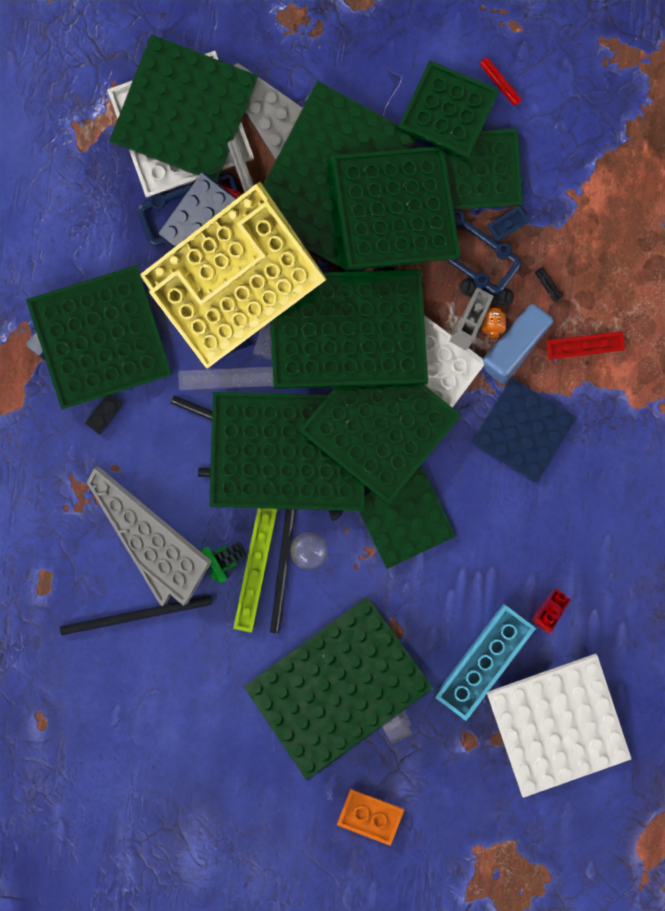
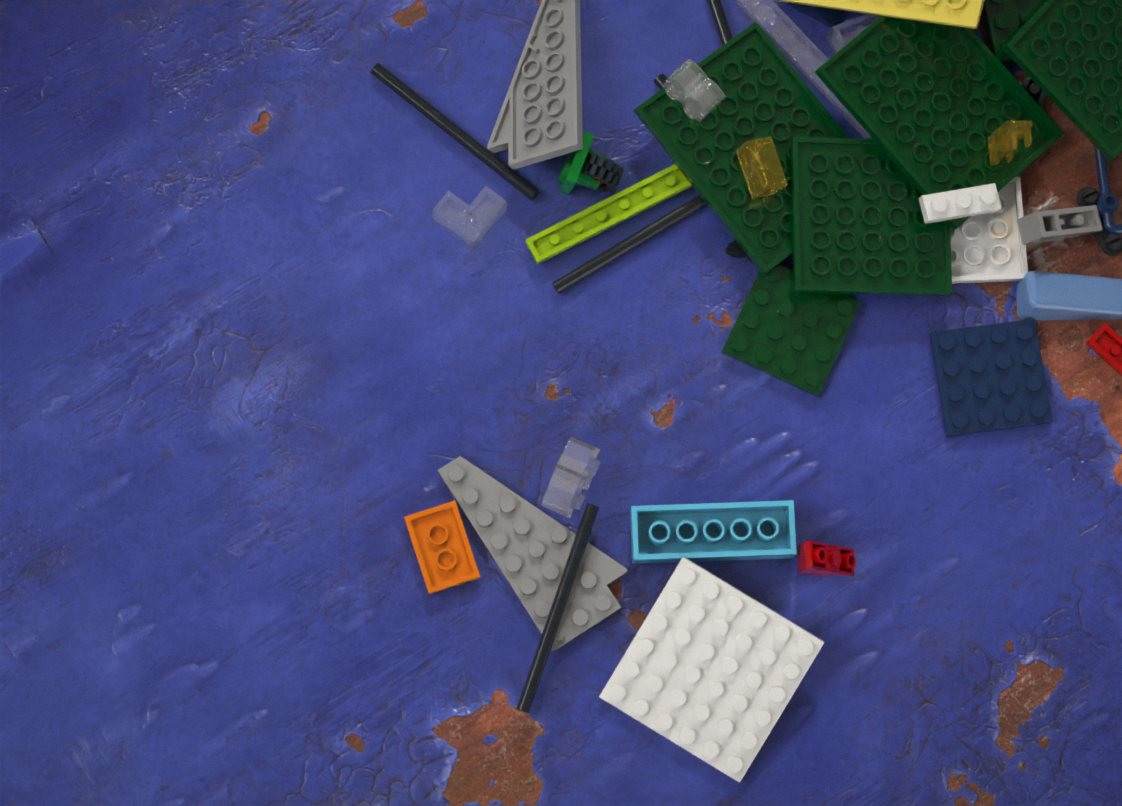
camera: 45 degrees right, 10 degrees down
dark green plate [244,596,434,781] -> none
clear cylinder [290,532,328,570] -> none
orange head [481,308,506,338] -> none
none -> clear brick [432,186,507,250]
none -> light grey wing [438,456,628,652]
none -> black piece [516,503,599,713]
none -> clear brick [664,59,726,122]
none -> clear yellow hinge [736,136,788,199]
none -> white plate [919,183,1002,224]
none -> clear yellow hinge [987,121,1033,165]

